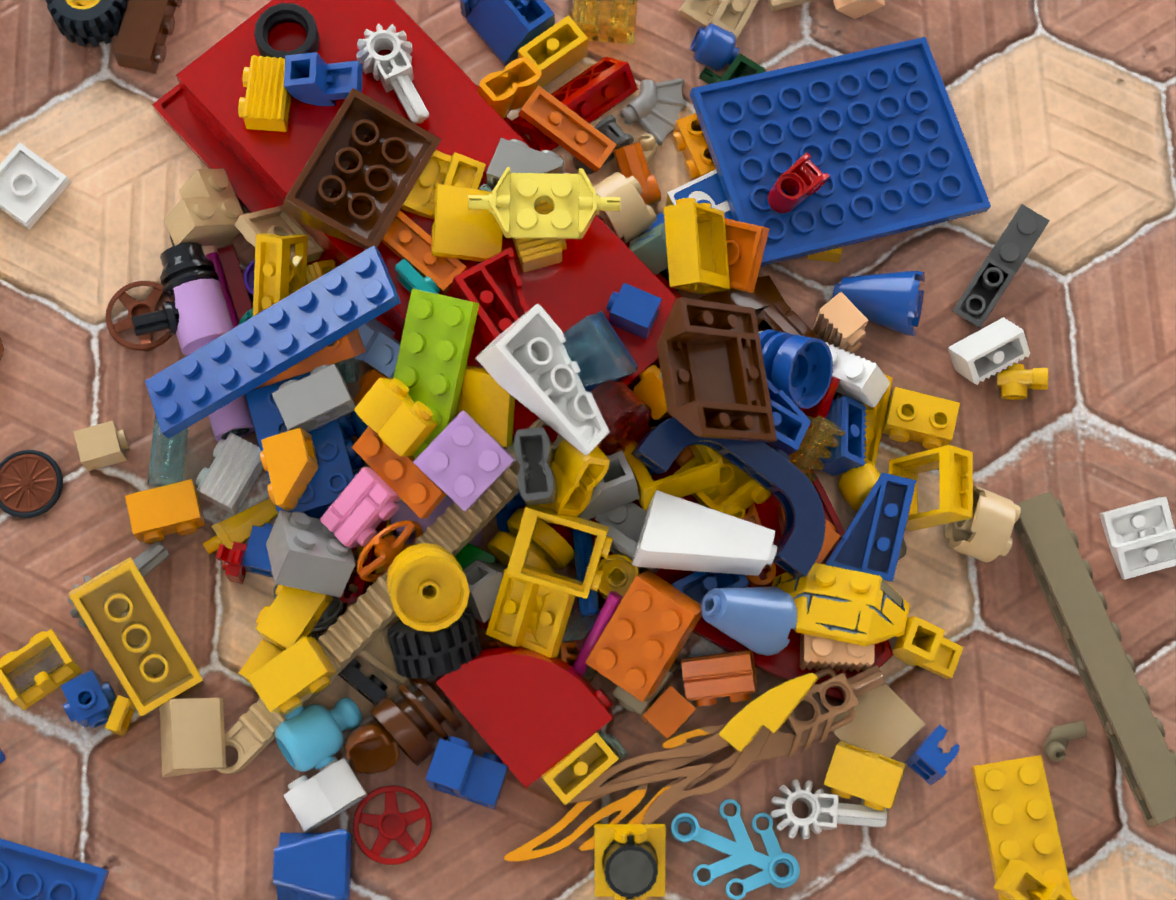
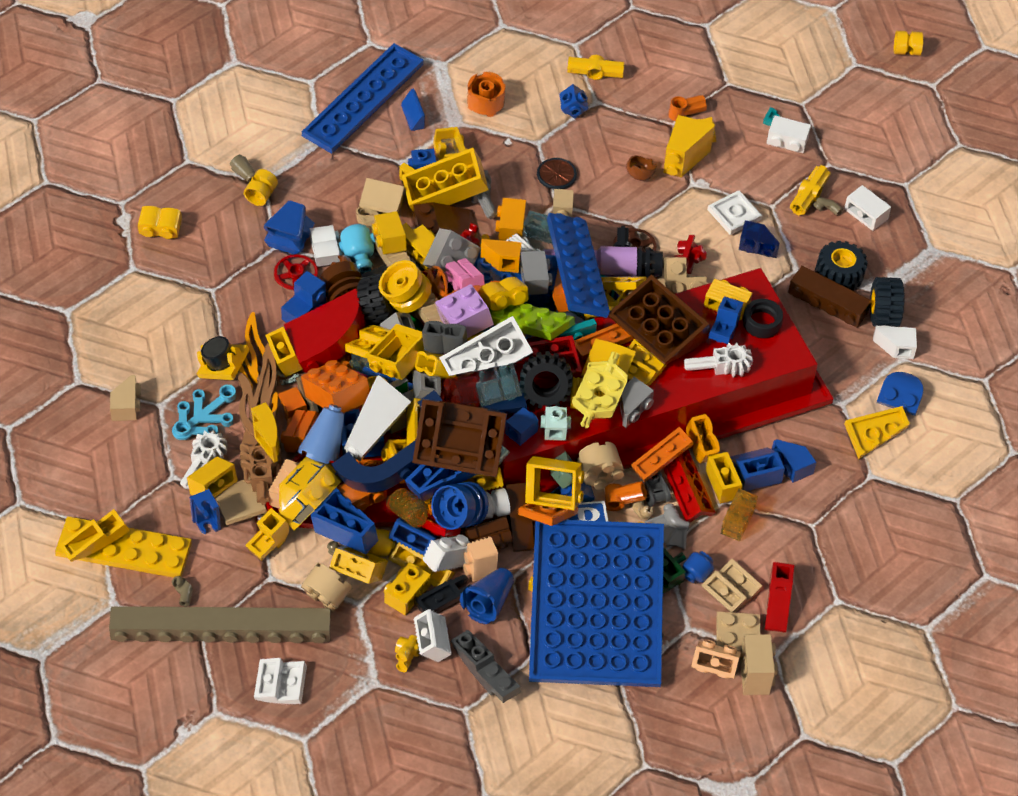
camera: 110 degrees right, 20 degrees down
red piece [767,152,831,213] -> none
none -> reddish brown slope [413,202,478,239]
none -> black hinge [414,574,472,613]
none -> black tyre [520,351,573,408]
none -> light aqua brick [541,406,571,440]
none -> red hips [674,235,707,274]
none -> clear blue slope [739,220,780,258]

